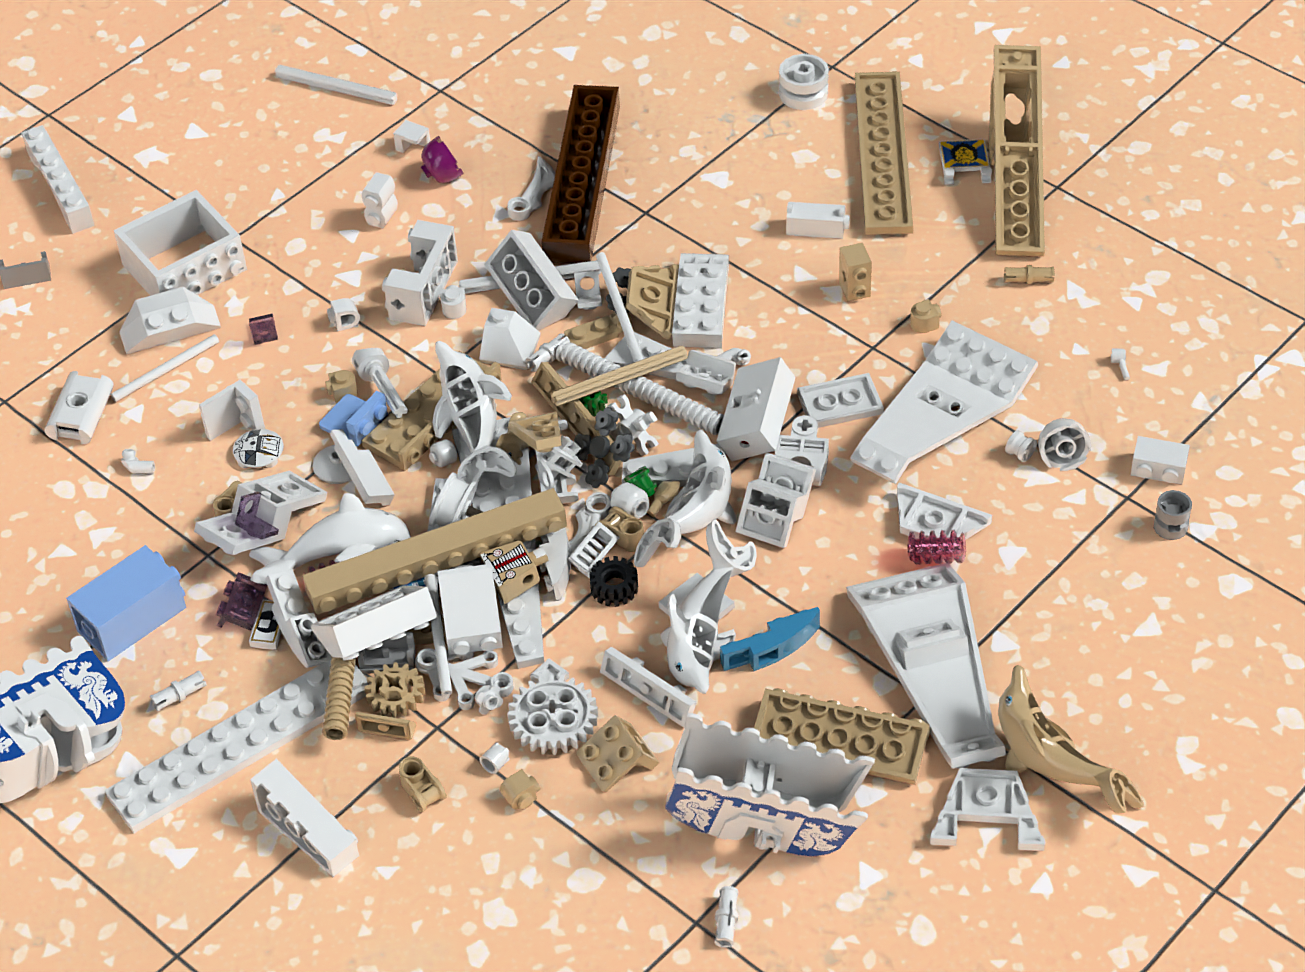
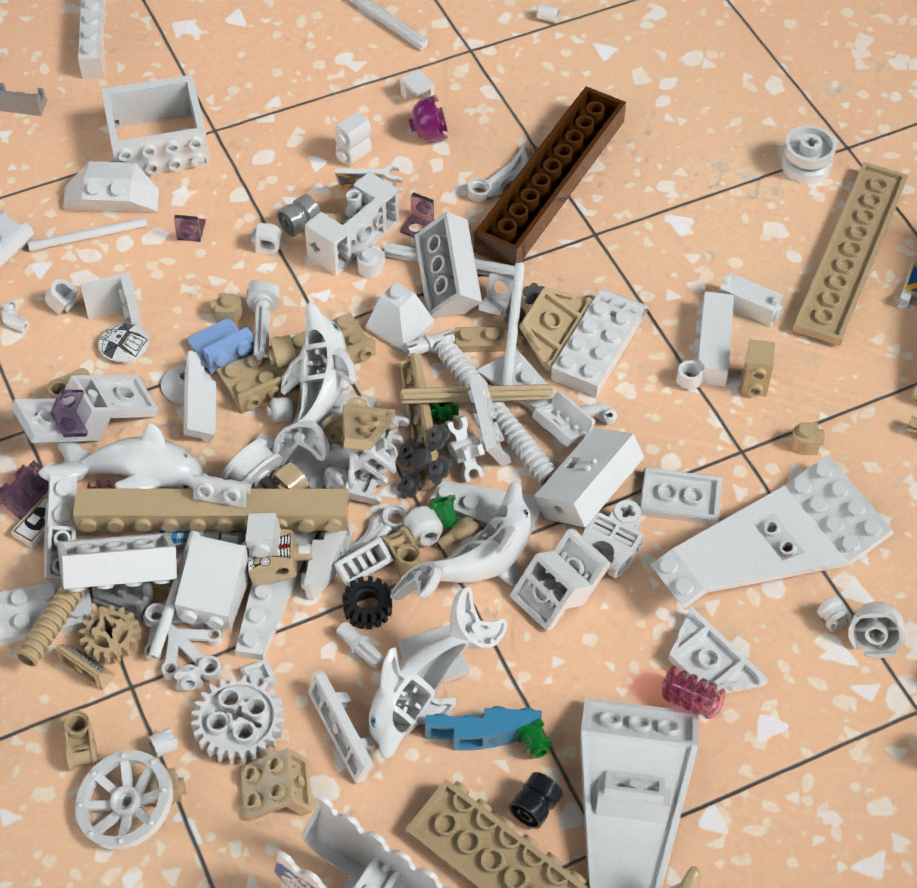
camera: 20 degrees right, 5 degrees up
none -> white plate [45,279,79,315]
none -> white wheel [75,750,173,850]
none -> white hinge [193,473,251,508]
none -> white brick [245,513,281,558]
none -> tan plate [268,335,296,369]
none -> tan plate [272,462,309,489]
none -> light grey wheel [277,194,321,237]
none -> white piece [324,466,349,489]
none -> white flag [335,164,403,194]
none -> white axle [336,621,384,667]
none -> white pin [345,189,363,219]
none -> bracket [400,192,434,238]
none -> white wing [468,376,512,466]
none -> black wheel [509,772,563,829]
none -> green brick [517,719,552,758]
none -> white hinge [537,4,560,23]
none -> white hinge [677,291,734,389]

